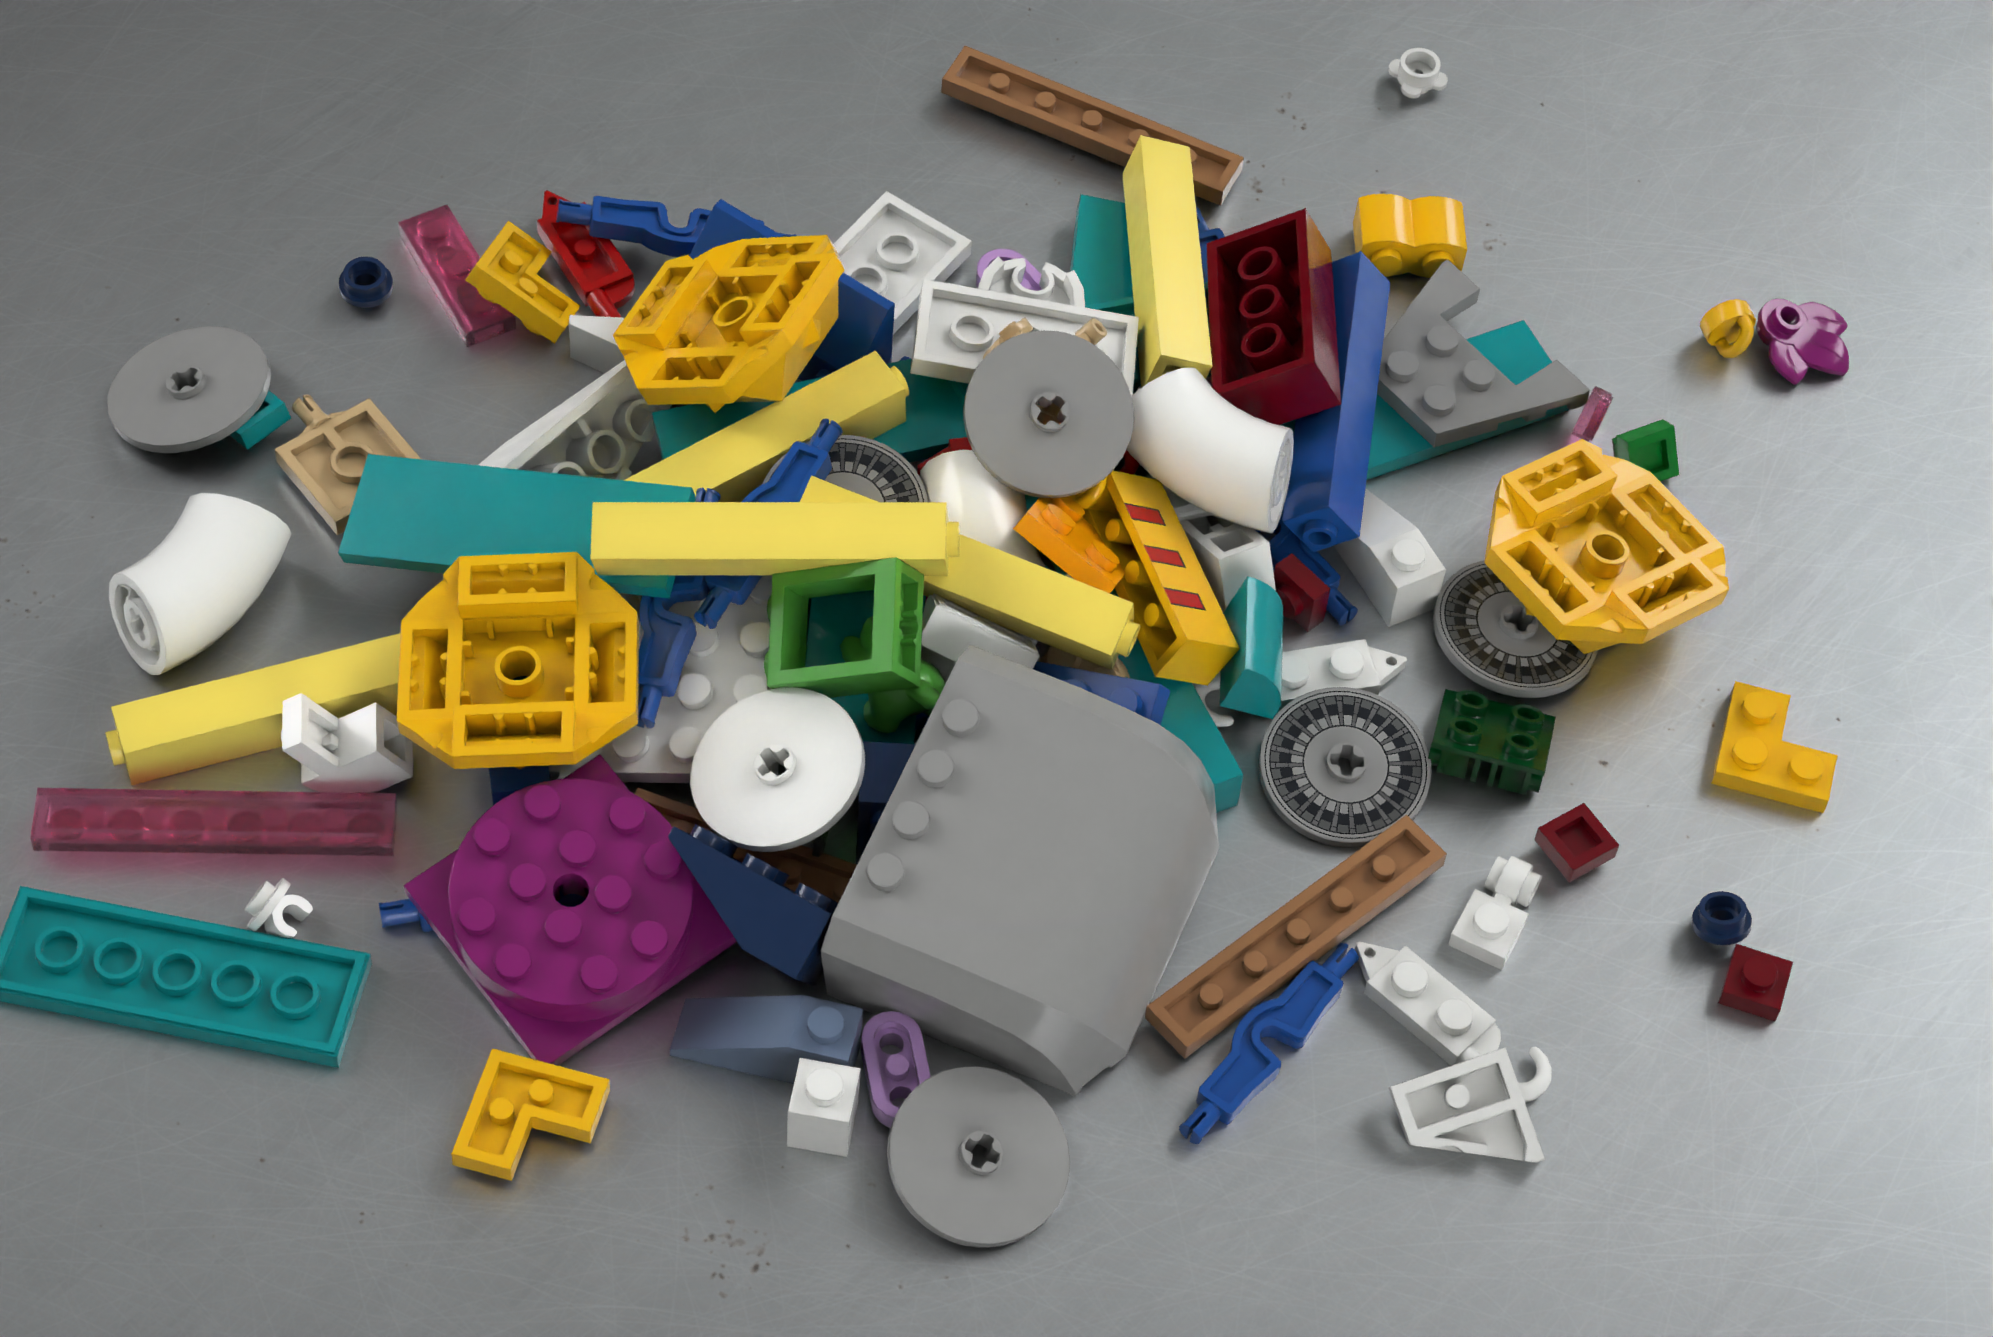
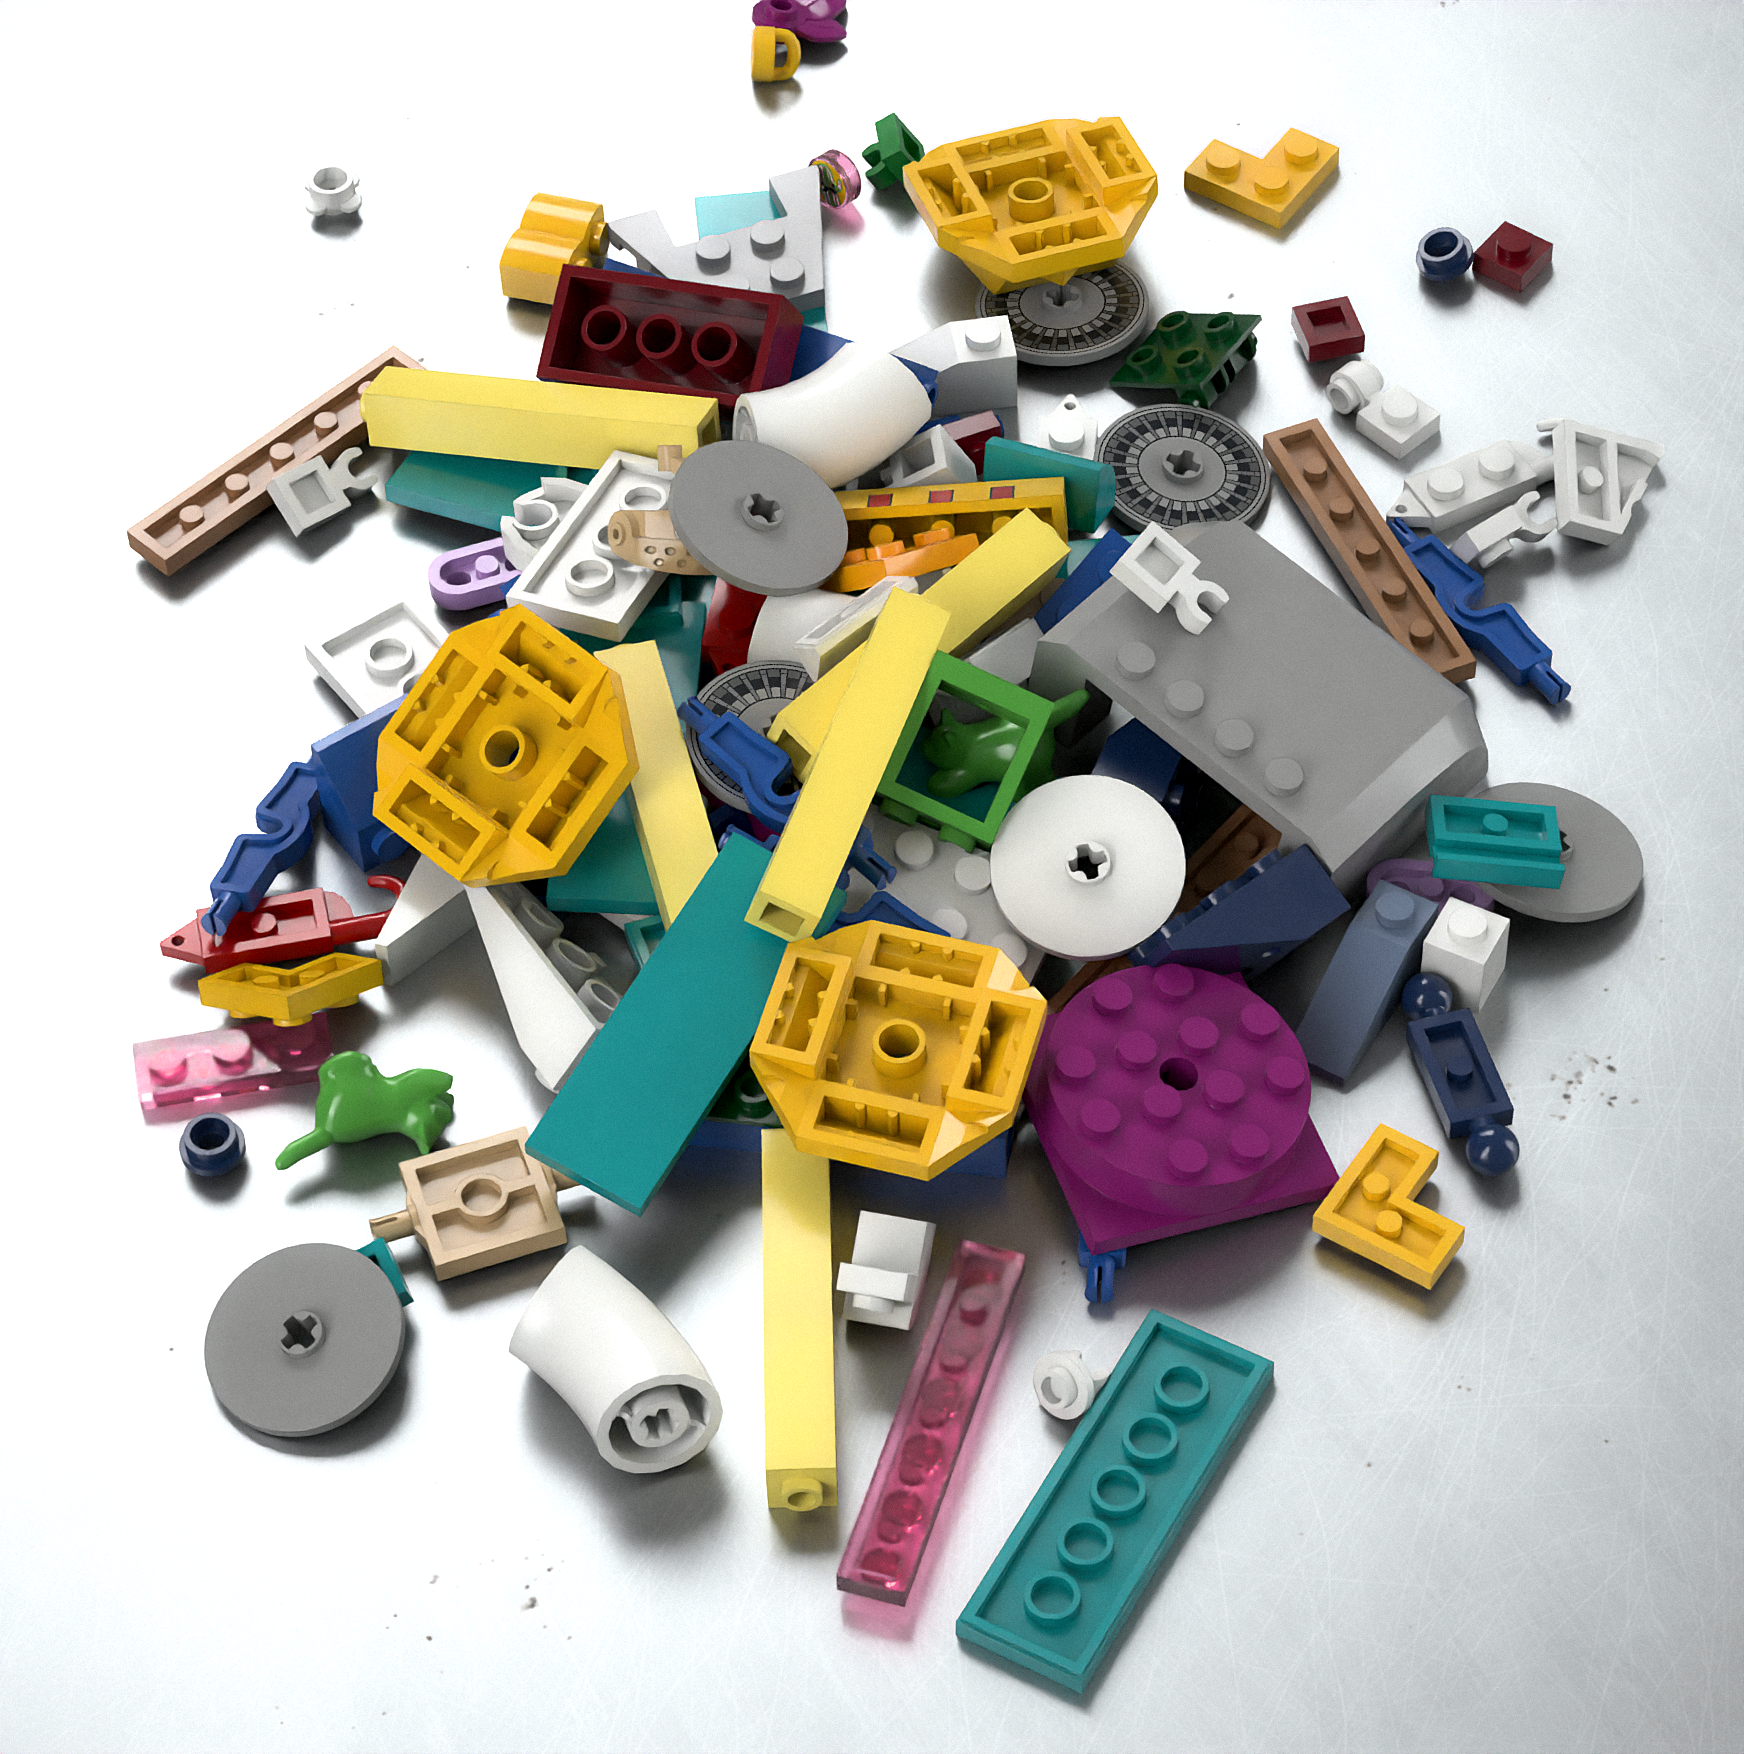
camera: 65 degrees left, 5 degrees down
none -> white plate [265,447,379,538]
none -> bright green animal [275,1051,454,1170]
none -> white slope [792,576,919,682]
none -> white plate [1109,521,1230,635]
none -> dark blue plate [1401,972,1520,1177]
none -> teal plate [1424,794,1565,889]
none -> white plate [1449,491,1558,569]

